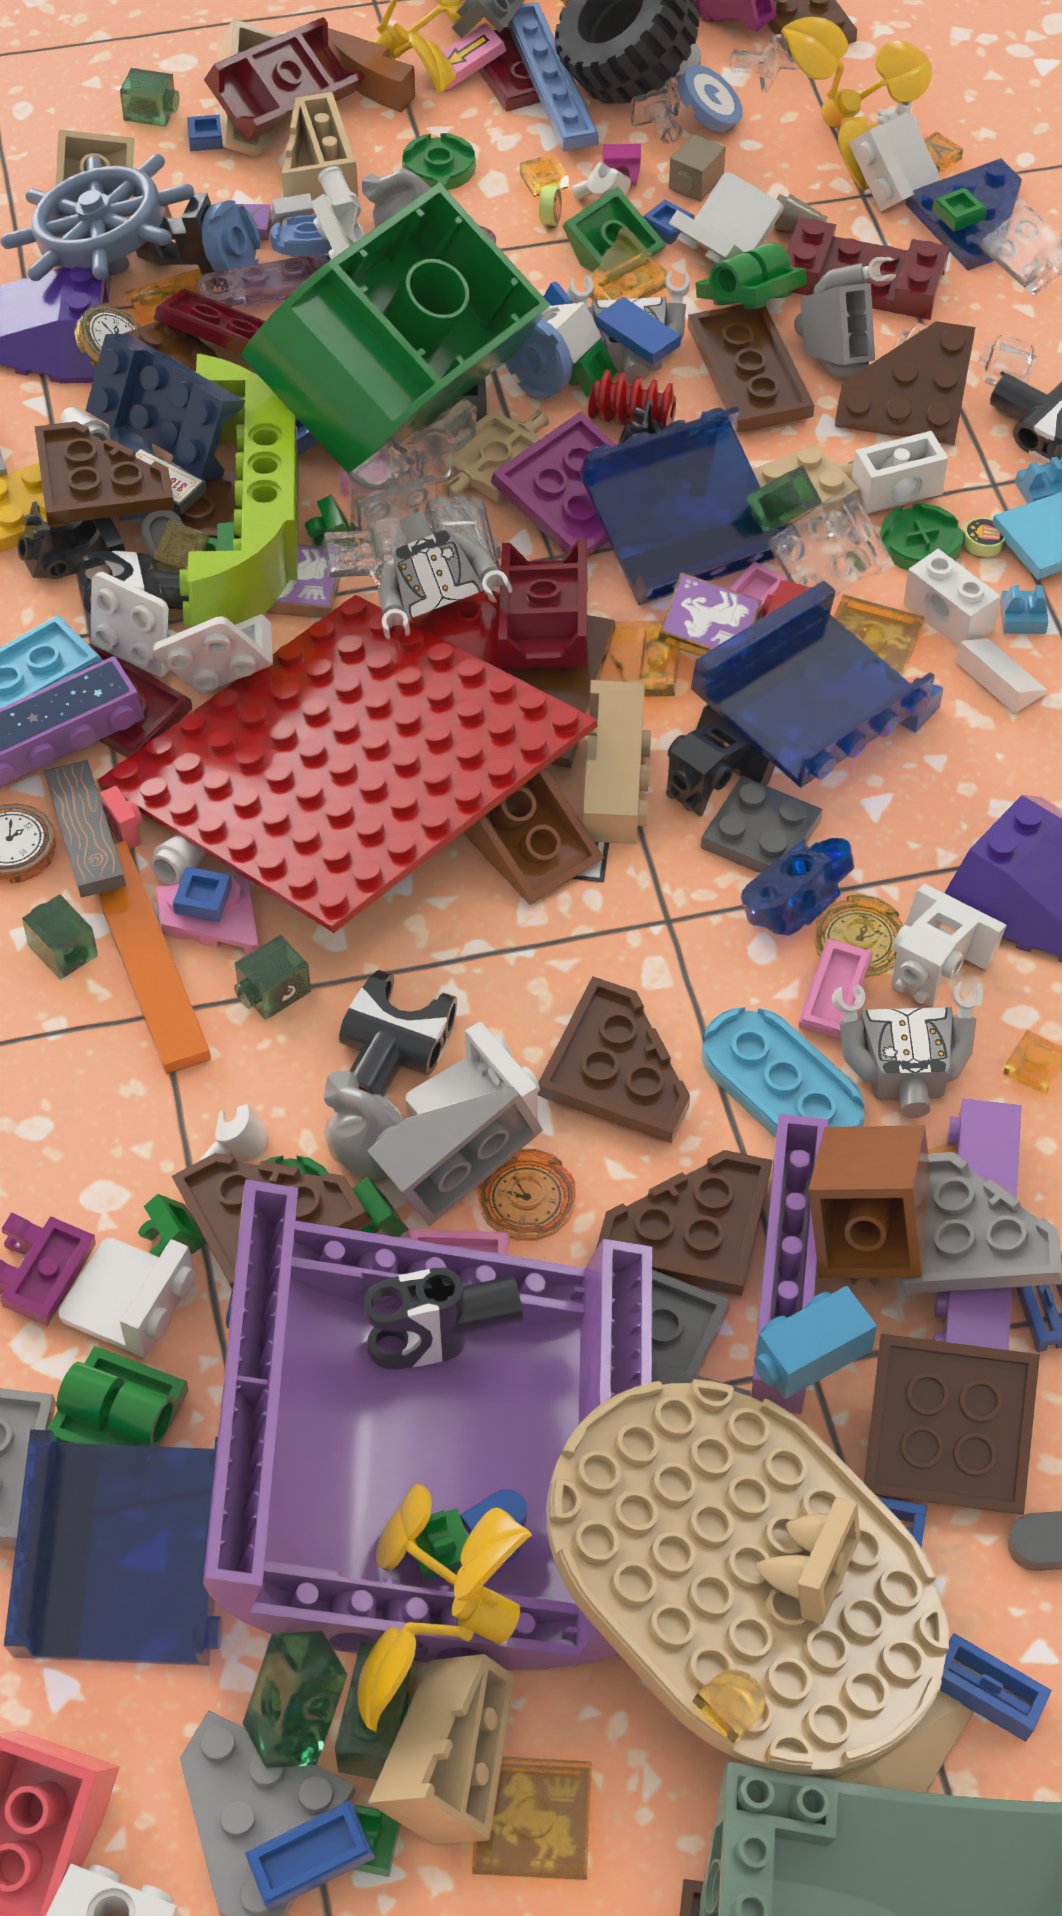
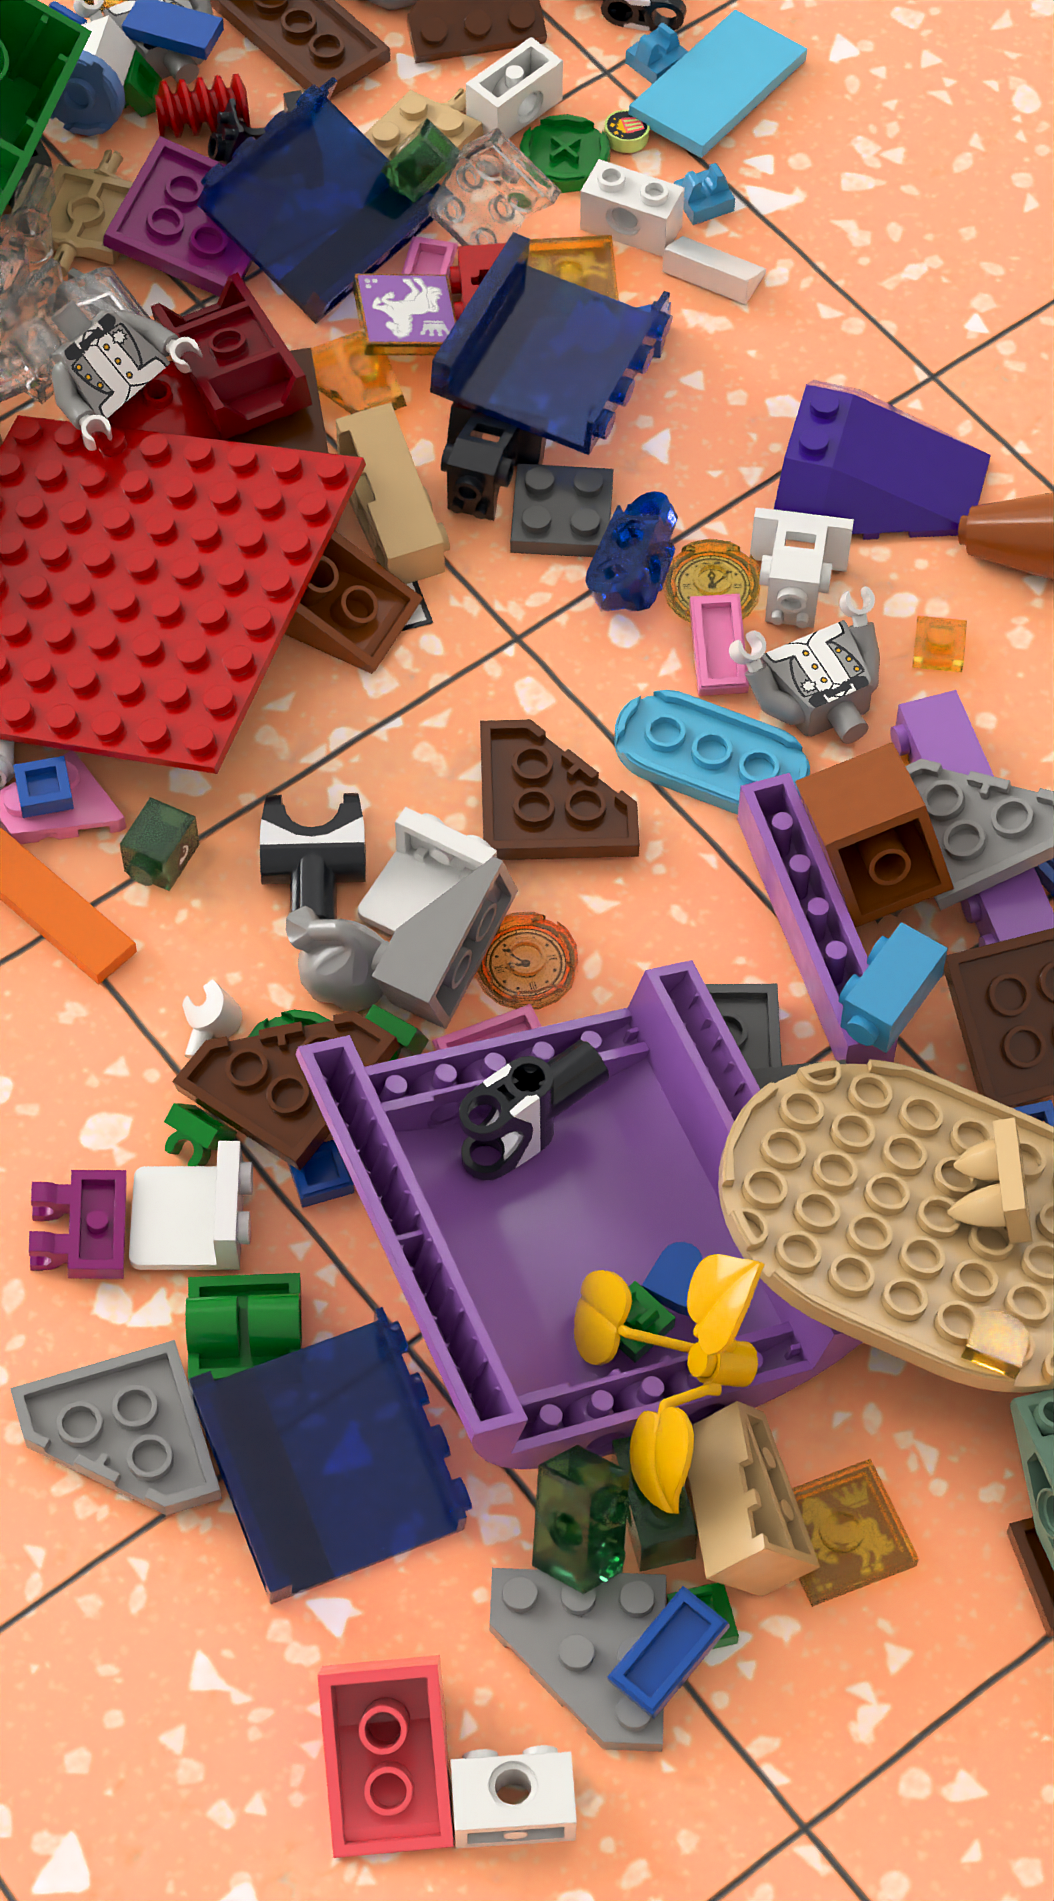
camera: 25 degrees left, 5 degrees up
reddish brown plate [595,1150,773,1296] -> none

